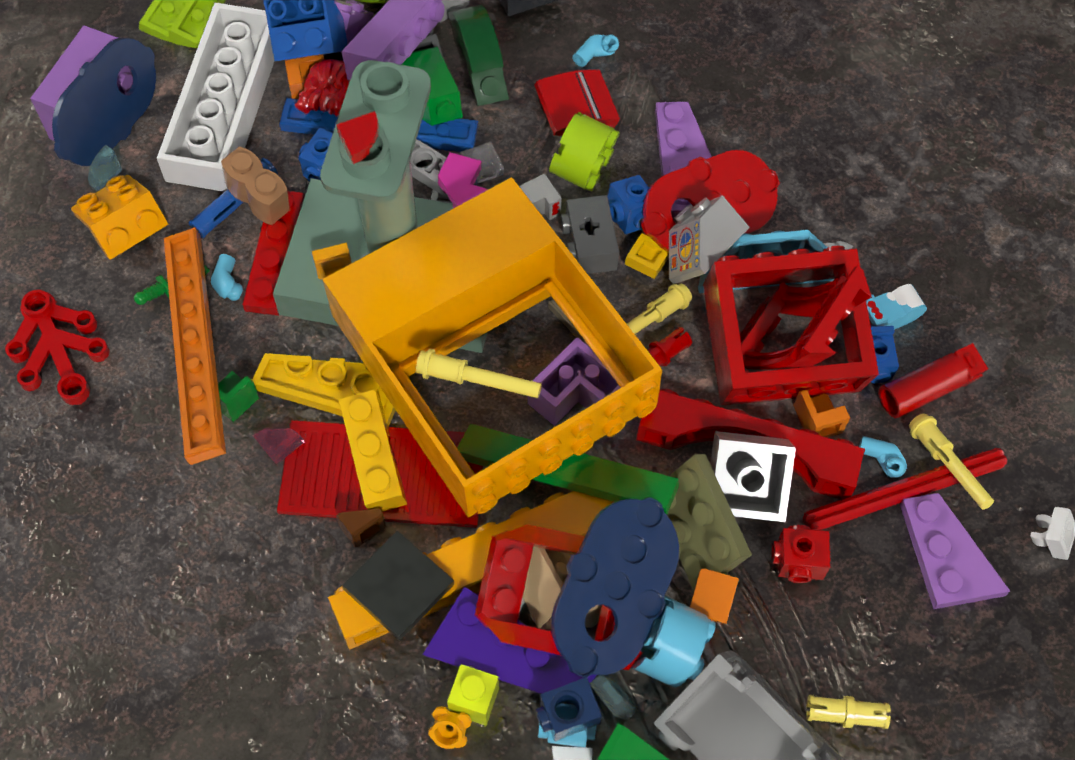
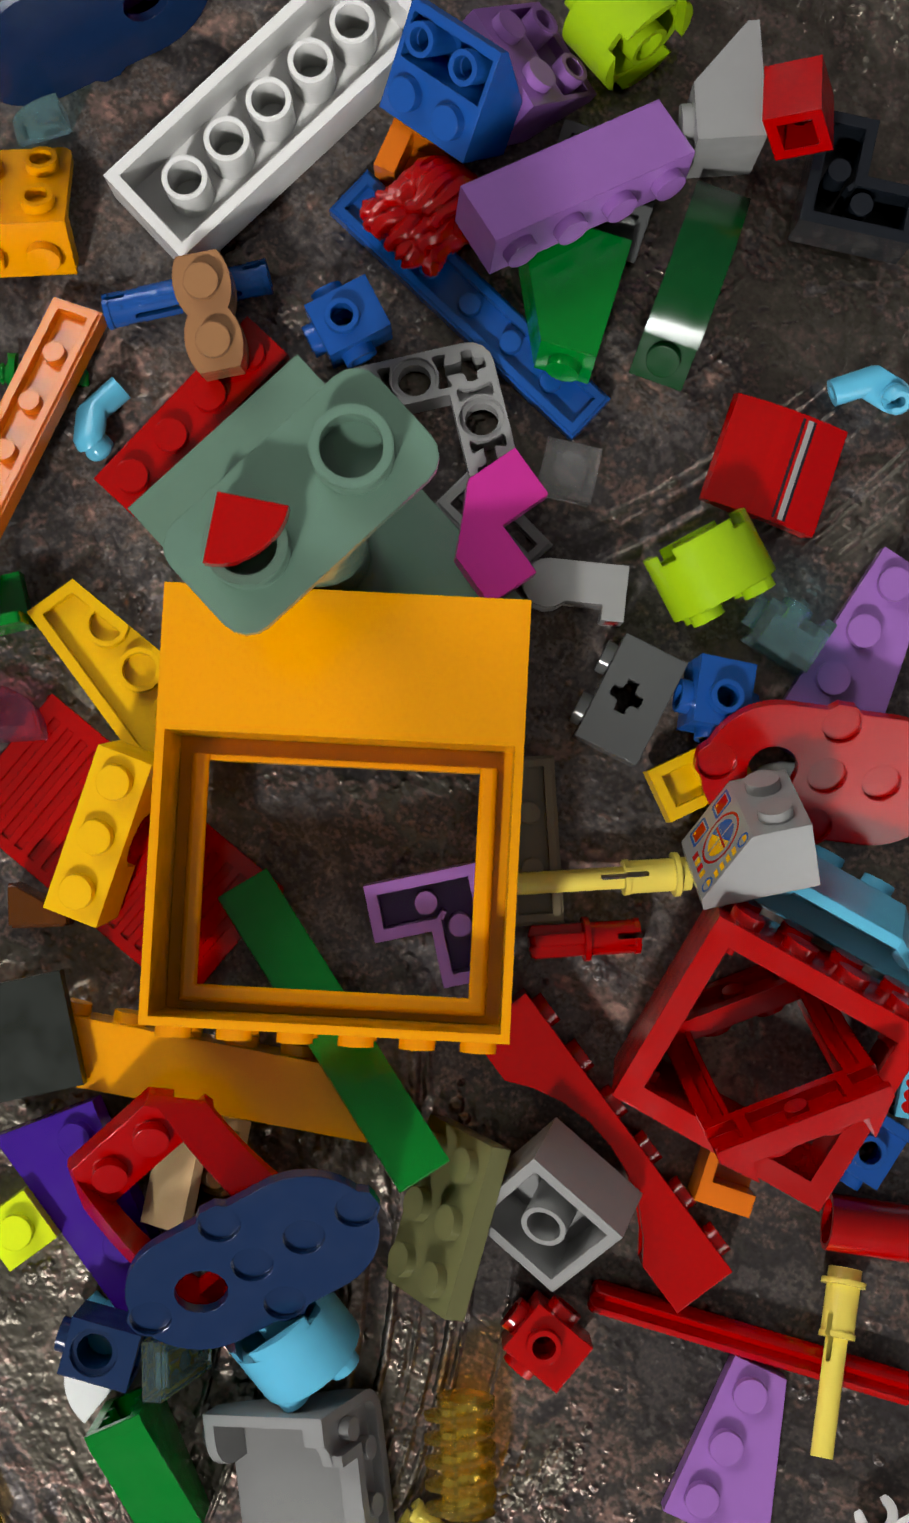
camera: 35 degrees right, 25 degrees up
light yellow pin [416,348,542,398] -> none
orange panel [689,568,739,624] -> none
medium azure arm [859,436,907,478] -> none
none -> clear yellow piece [424,1388,497,1522]
none -> clear light blue brick [741,594,837,677]

